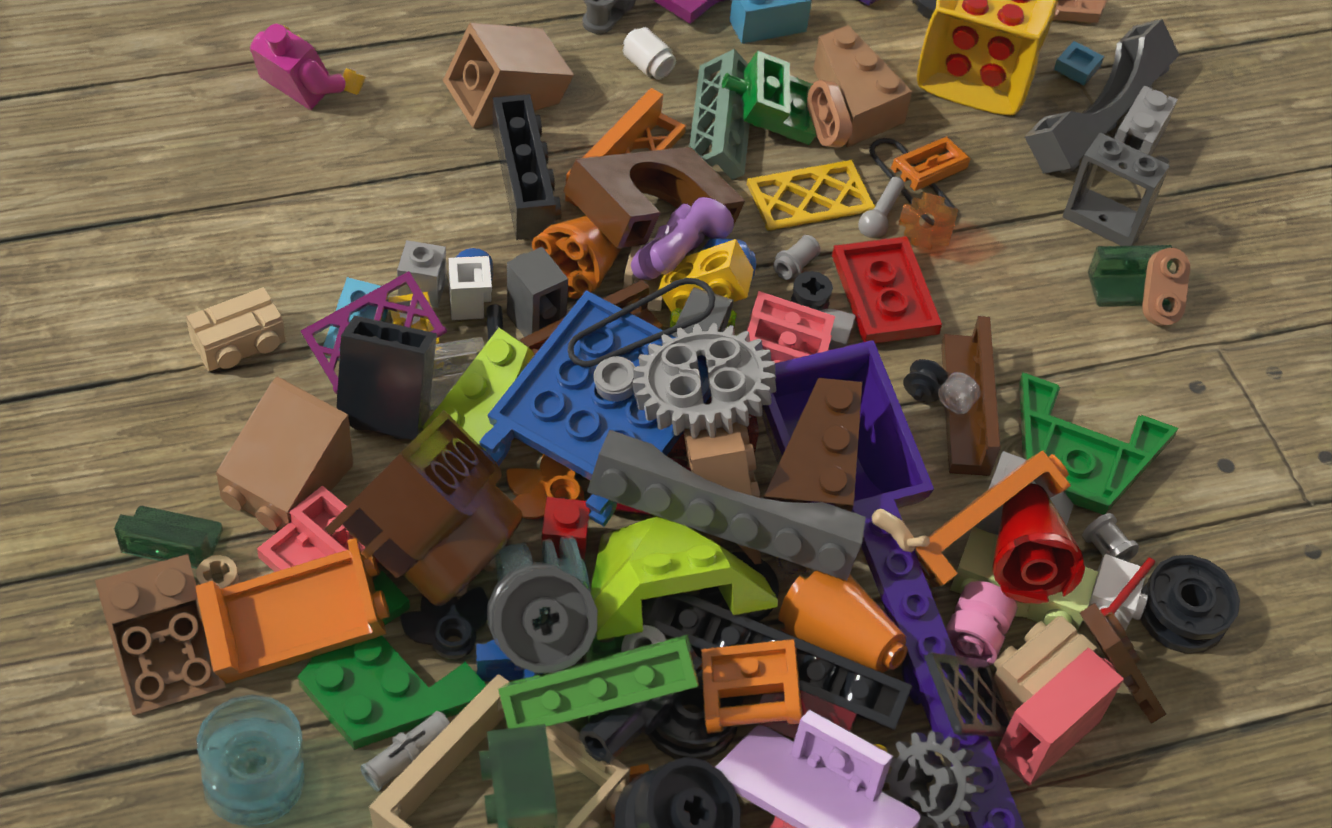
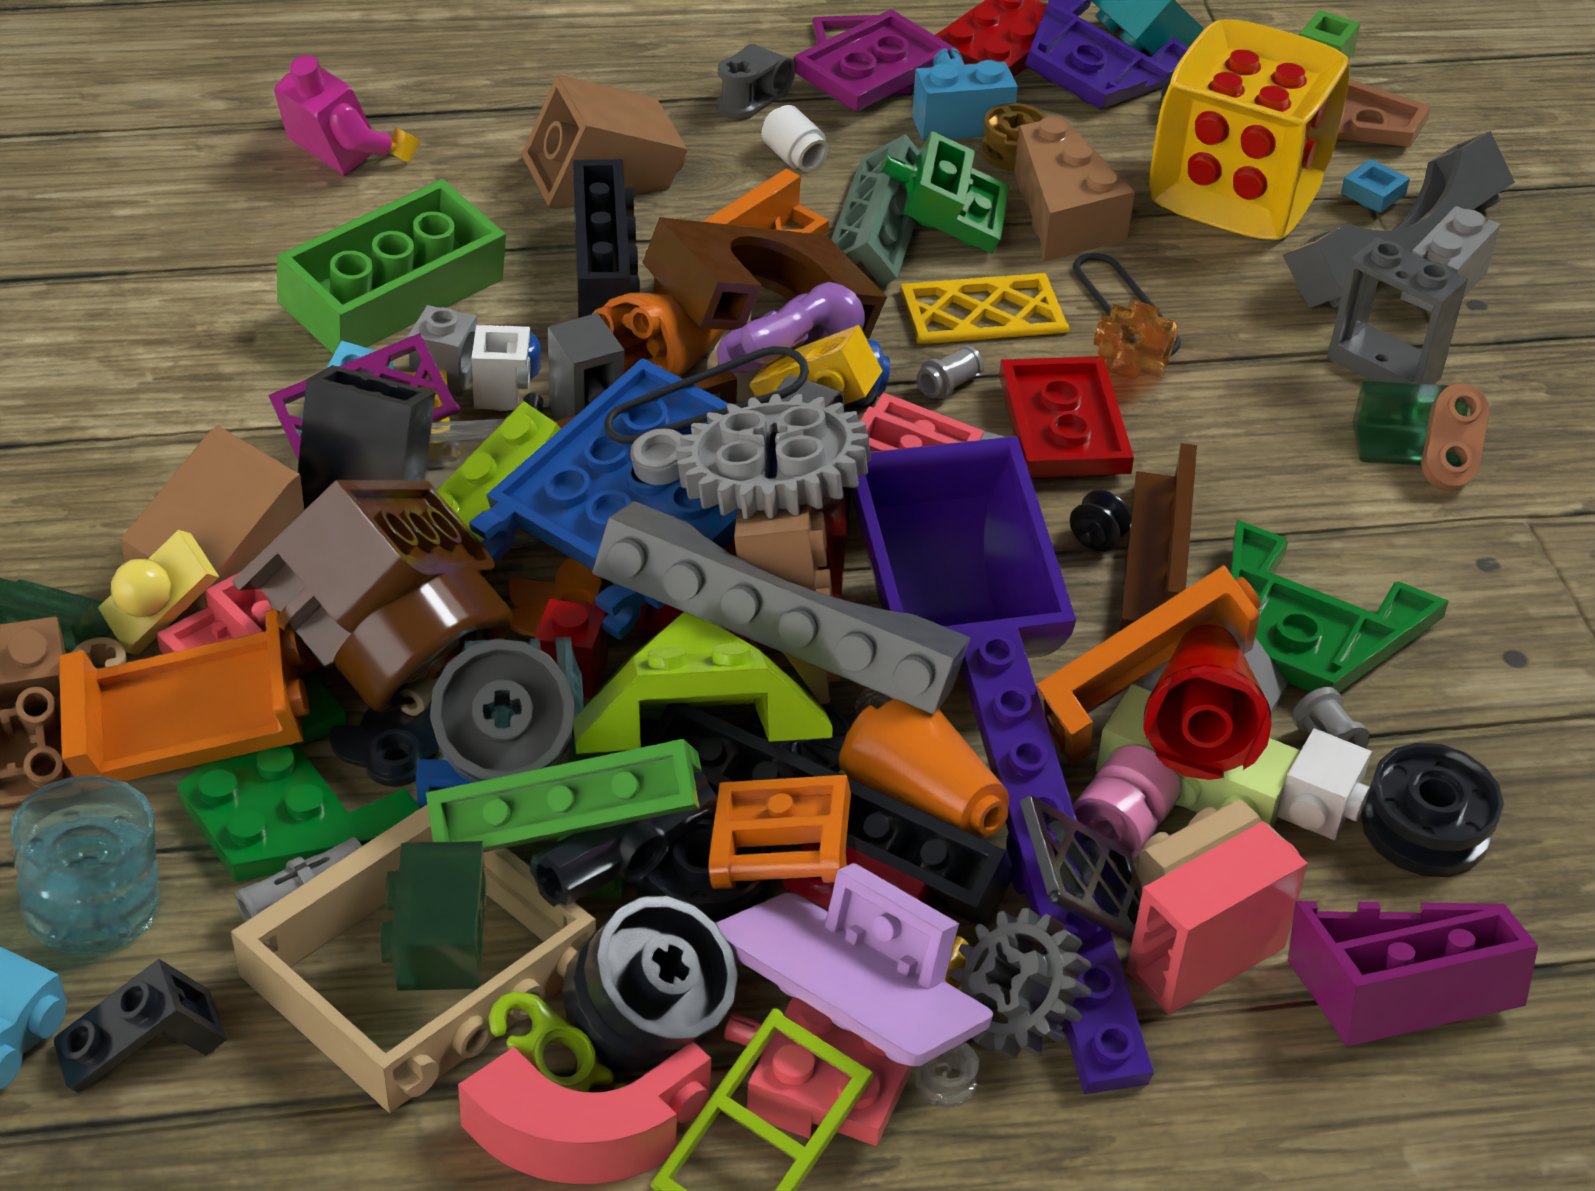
camera: 10 degrees right, 10 degrees down
tan brick [186,287,286,372] -> none
reddish brown wing [764,378,862,511] -> none
black wheel [791,271,833,311] -> none
nougat plate [807,80,853,148] -> none
light grey bar [858,177,905,238] -> none
tan piece [872,508,930,552] -> none
orange tile [891,136,971,191] -> none
clear bush [938,372,981,414] -> none
reddish brown wing [1080,603,1167,724] -> none
red piece [1100,557,1155,616] -> none
none -> light yellow tile [98,530,219,655]
none -> bright green brick [277,179,506,355]
none -> pearl gold wheel [980,103,1047,171]
none -> magenta wedge [1287,901,1538,1047]

